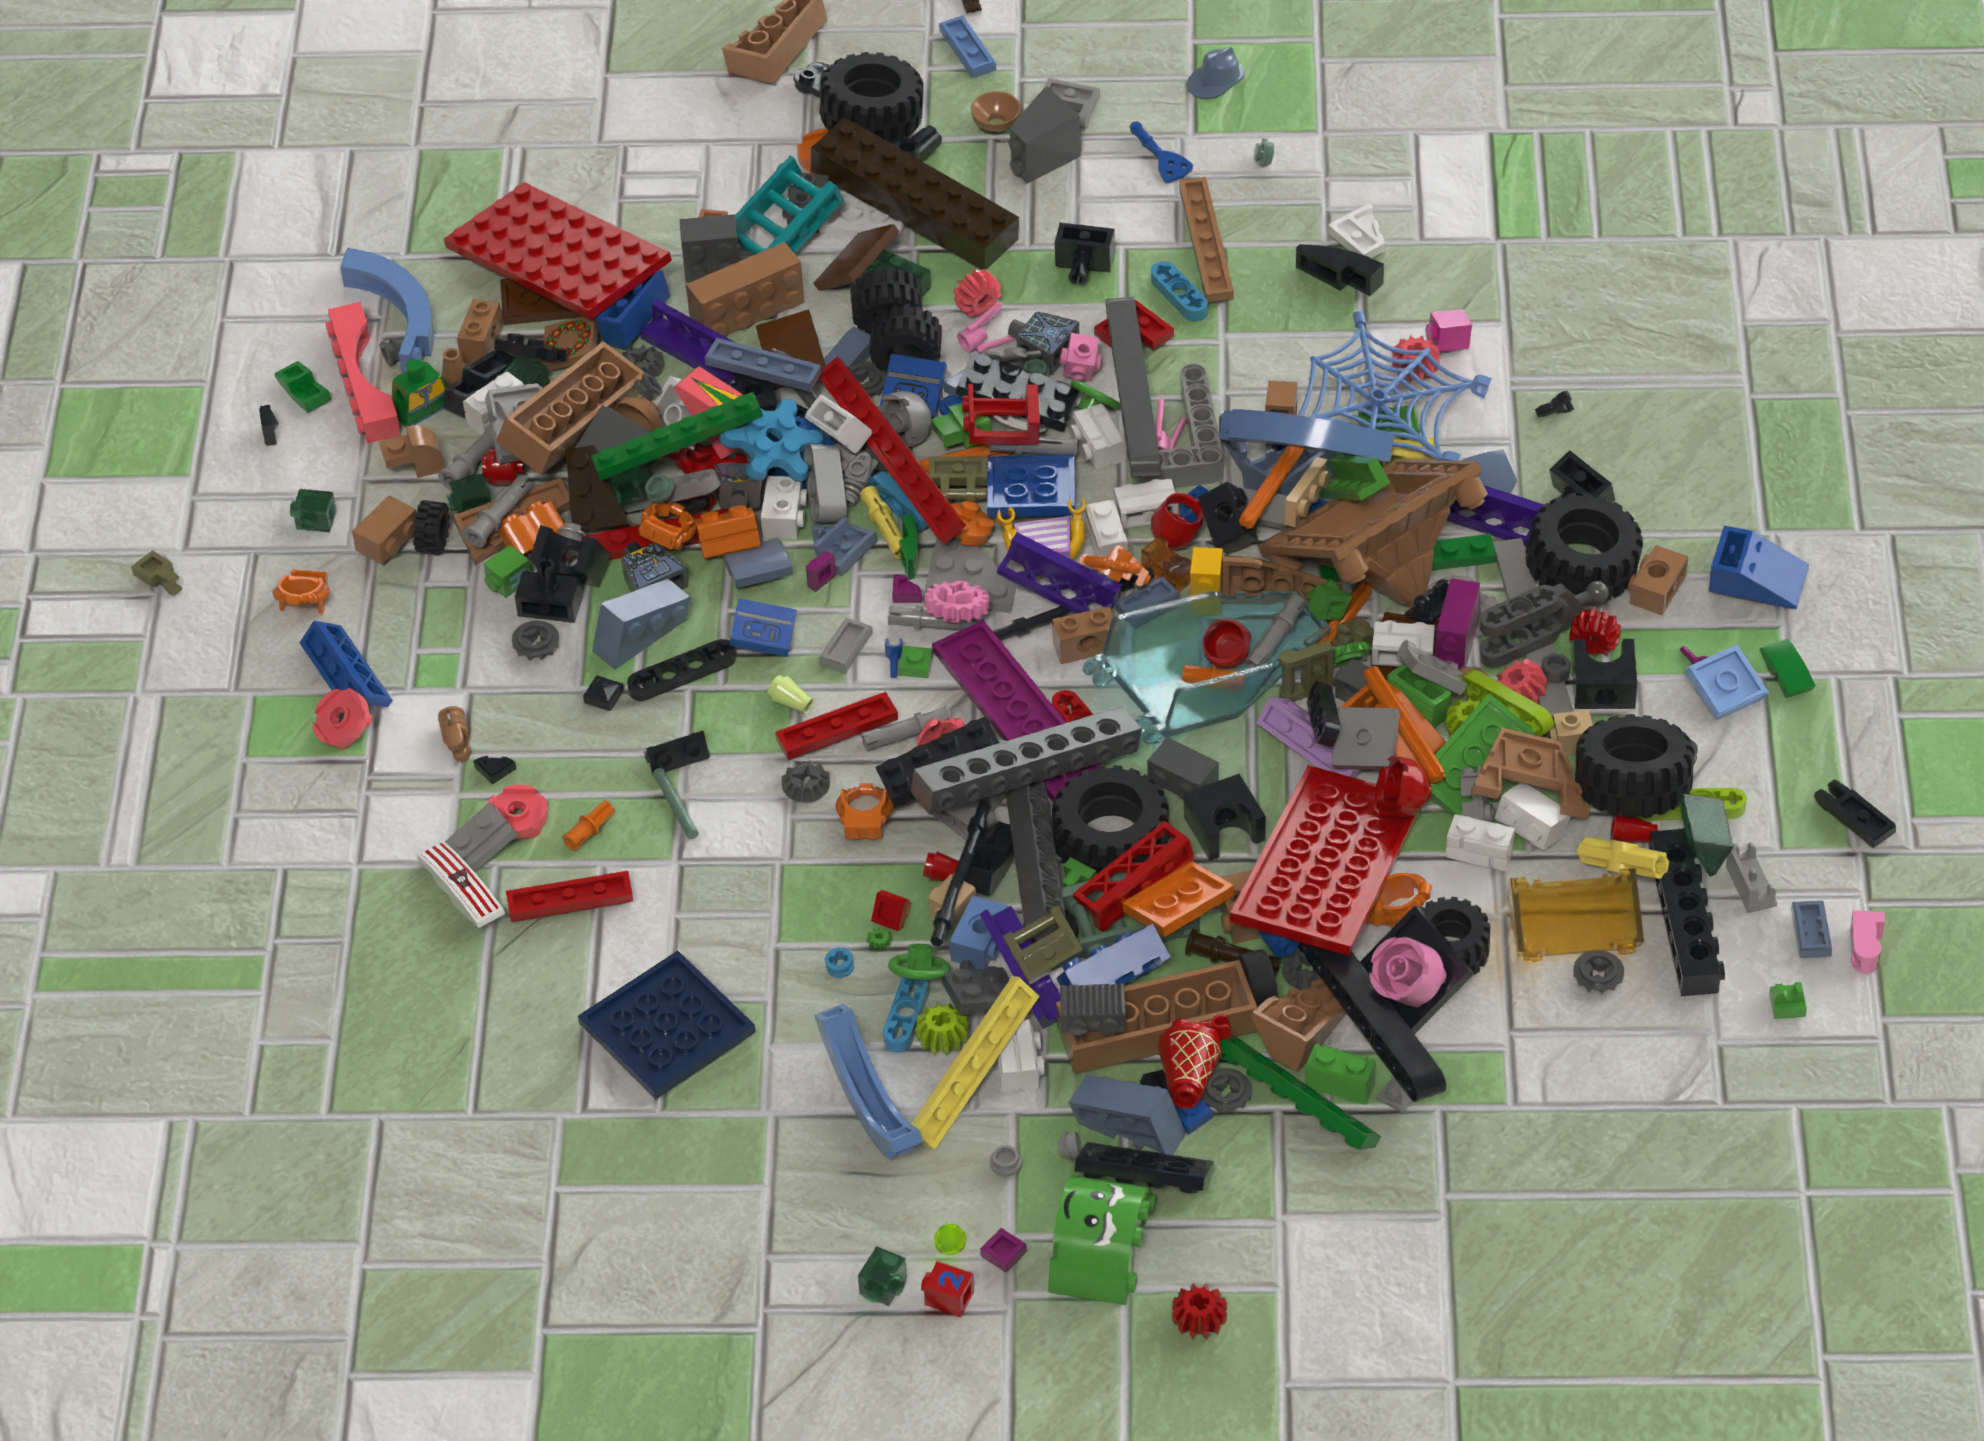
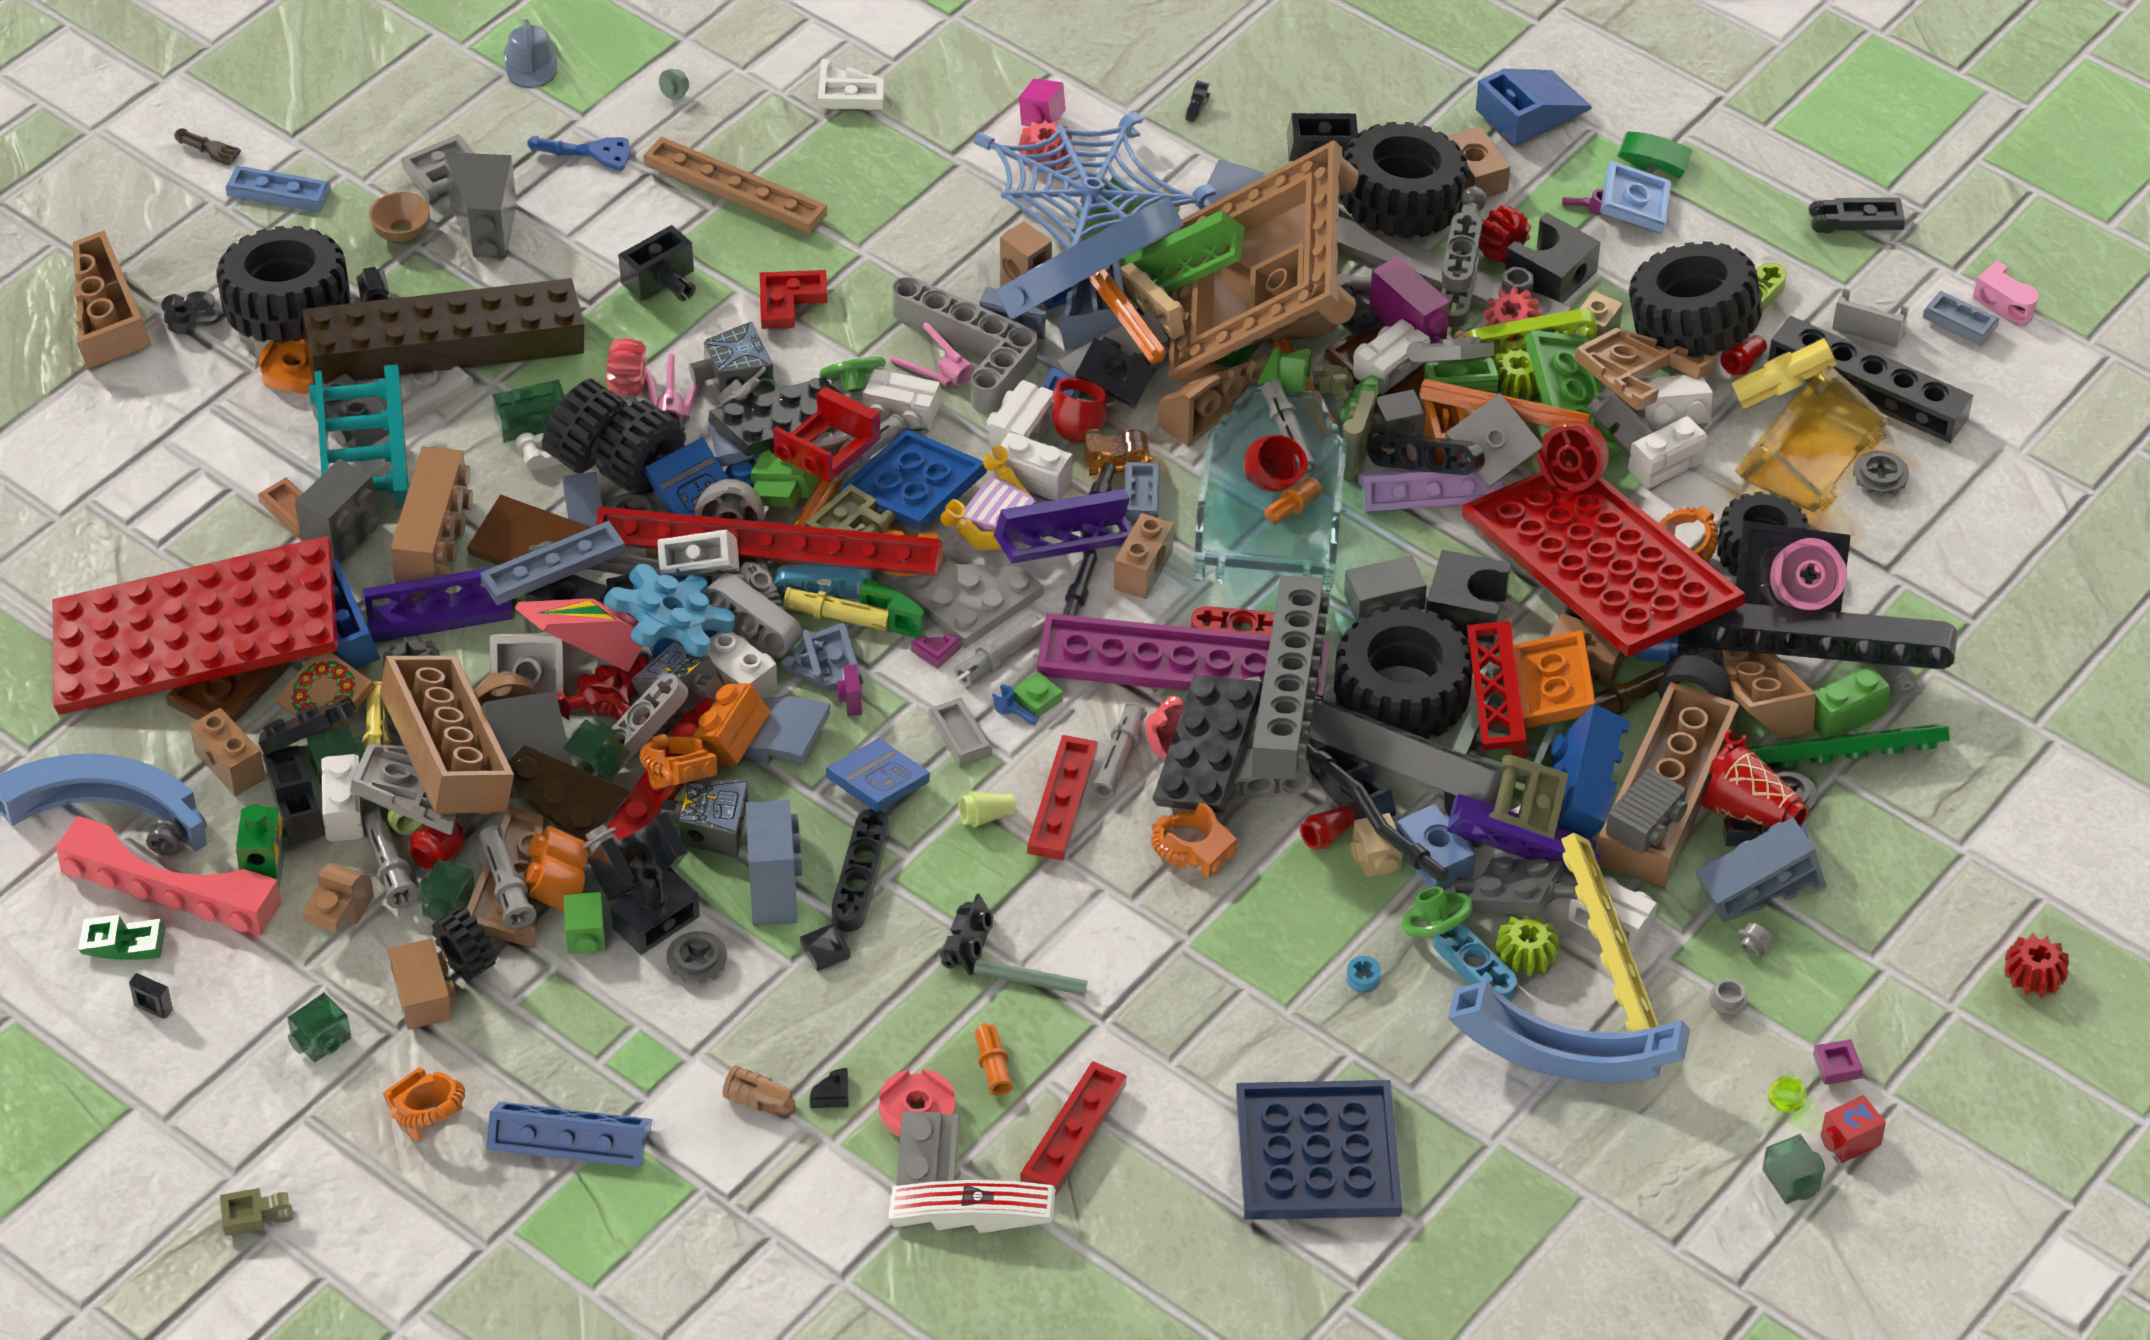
camera: 55 degrees left, 0 degrees up
coral plate [313,688,372,750] -> none
medium nougat cone [441,348,466,387] -> none
green plate [591,392,763,480] -> none
dark grey bush [634,372,662,401] -> none
sand green plate [645,474,674,503] -> none
dark grey gear [782,761,830,802] -> none
reddish brown tile [813,224,899,291] -> none
bright green piece [867,927,892,951] -> none
red tile [871,890,911,931] -> none
bright pink gear [925,580,990,623] -> none
bright green cylinder [1048,1175,1157,1305] -> none
bright pink brick [1059,333,1102,381] -> none
bright green tile [1062,857,1097,887] -> none
black plate [1074,1142,1214,1193] -> none
orange piece [1080,545,1151,587] -> none
dark grey beam [1105,296,1161,478] -> none
dark azure beam [1151,261,1208,321] -> none
yellow brick [1190,547,1223,615] -> none
black slope [1296,244,1384,296] -> none
clear green slope [1677,793,1734,877] -> none
bright green tile [1769,982,1807,1019] -> none

